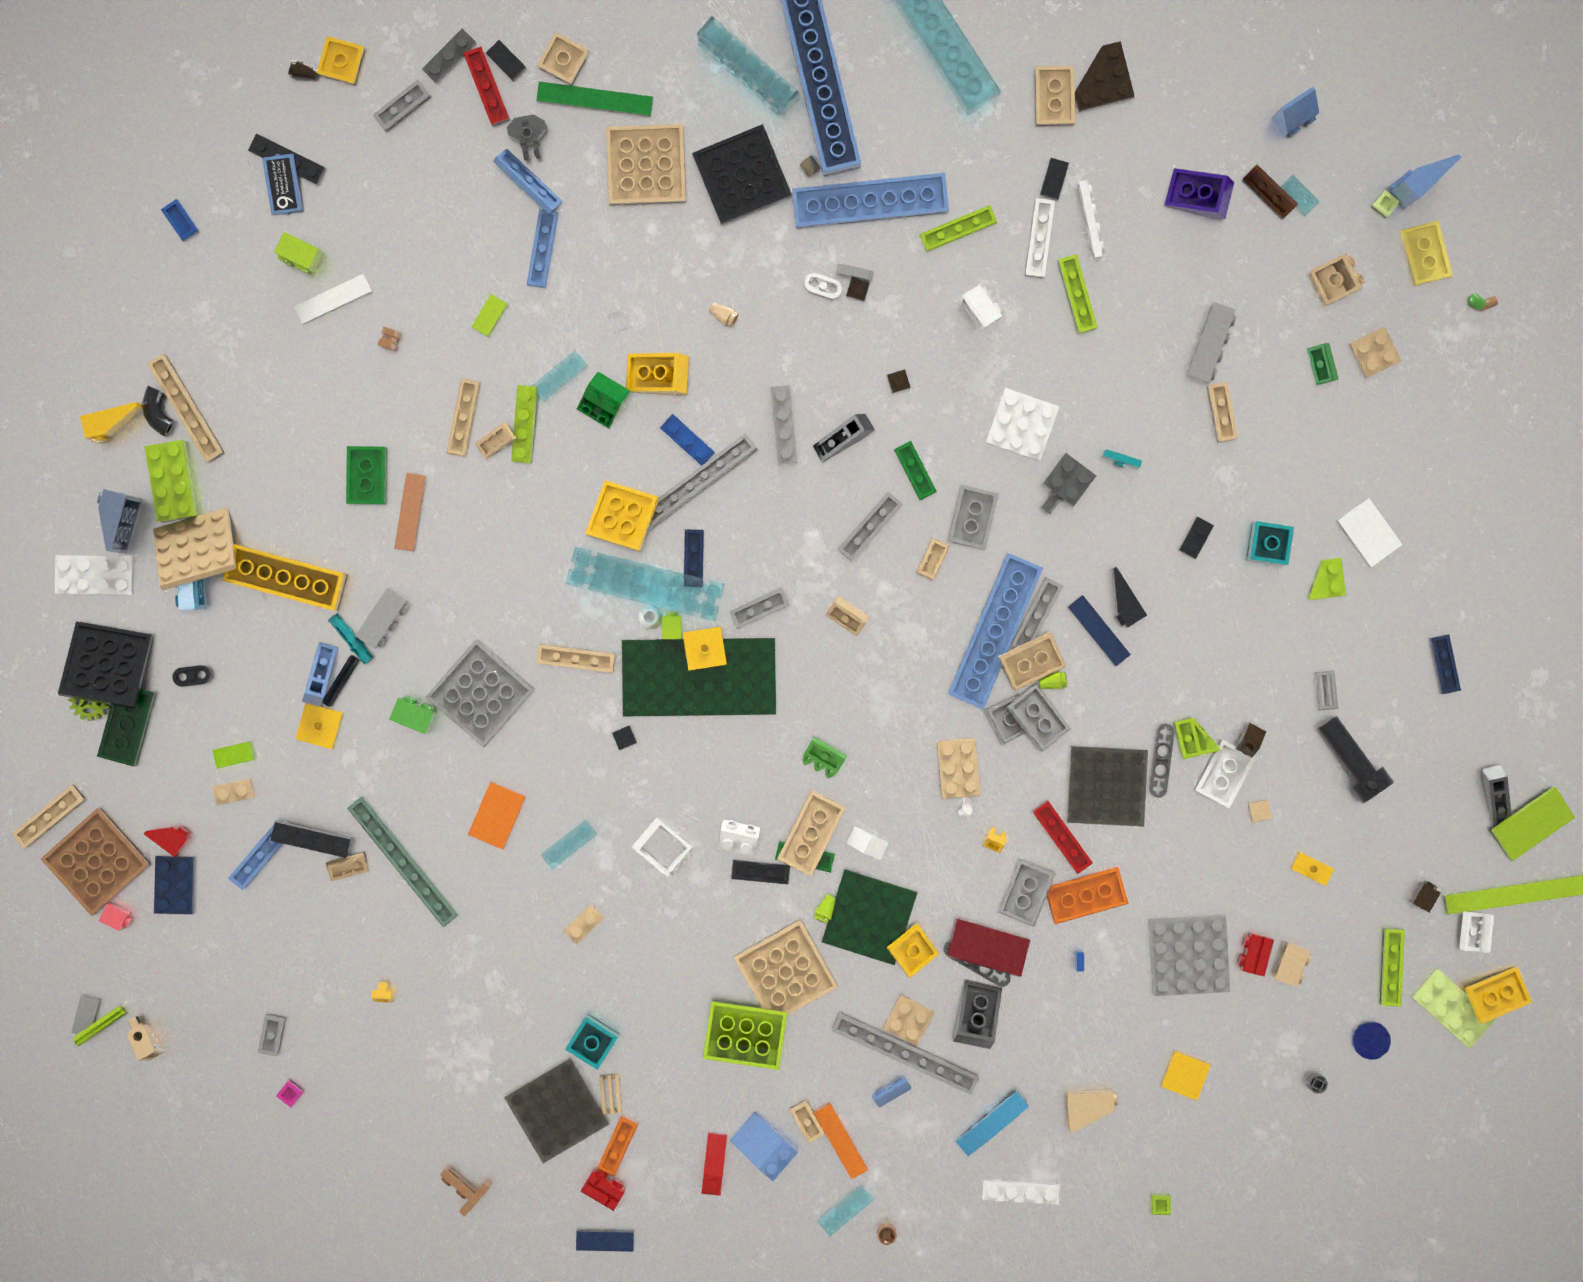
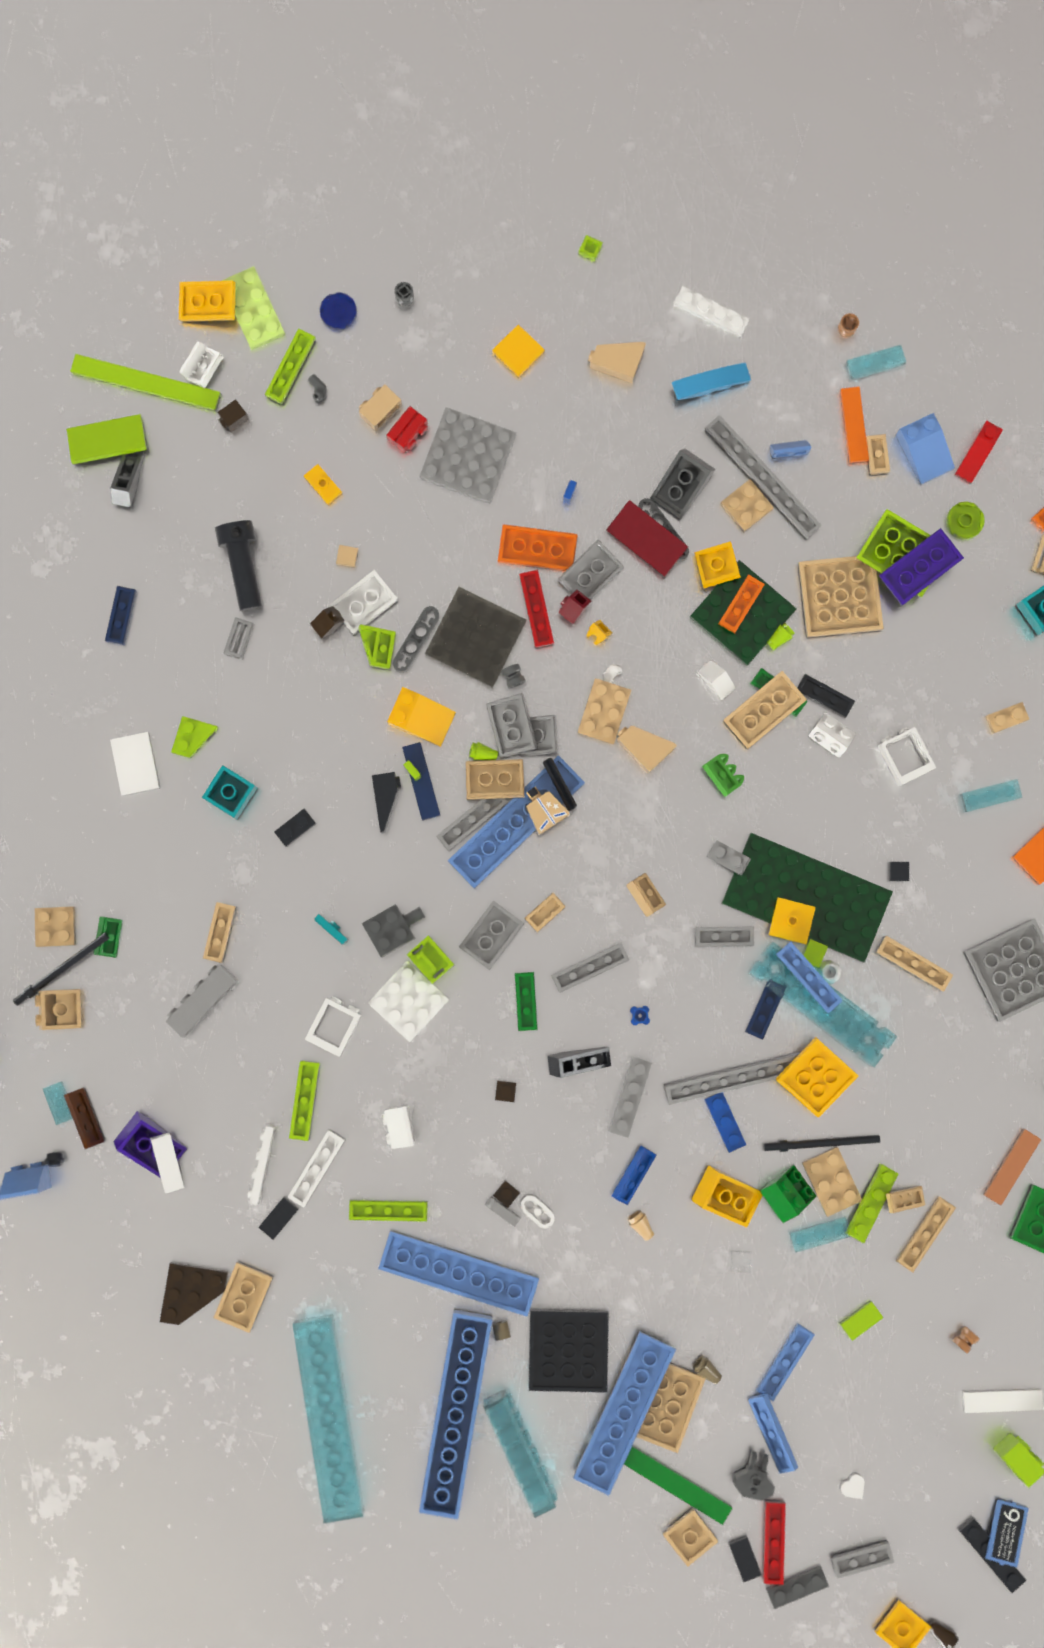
camera: 155 degrees left, 5 degrees down
none -> black bar [13,932,110,1006]
none -> black plate [45,1153,64,1167]
none -> white tile [150,1132,184,1194]
none -> white window [305,996,362,1057]
none -> dark grey arm [308,374,326,402]
none -> yellow slope [387,687,456,747]
none -> lime tile [403,761,421,781]
none -> lime piece [406,935,455,984]
none -> dark grey wheel [501,664,526,689]
none -> tan torso [526,786,570,835]
none -> black axle [543,758,577,811]
none -> dark red brick [558,590,592,624]
none -> medium blue plate [573,1331,676,1496]
none -> blue plate [612,1146,657,1205]
none -> tan slope [617,725,677,773]
none -> blue plate [630,1006,650,1026]
none -> dark tan cone [692,1356,722,1385]
none -> light grey plate [707,840,751,876]
none -> orange plate [719,574,765,634]
none -> black bar [763,1135,880,1152]
none -> medium blue plate [775,941,843,1014]
none -> tan plate [802,1146,862,1217]
none -> white tile [840,1473,864,1499]
none -> dark purple tile [879,528,964,605]
none -> lime tile [946,501,985,540]

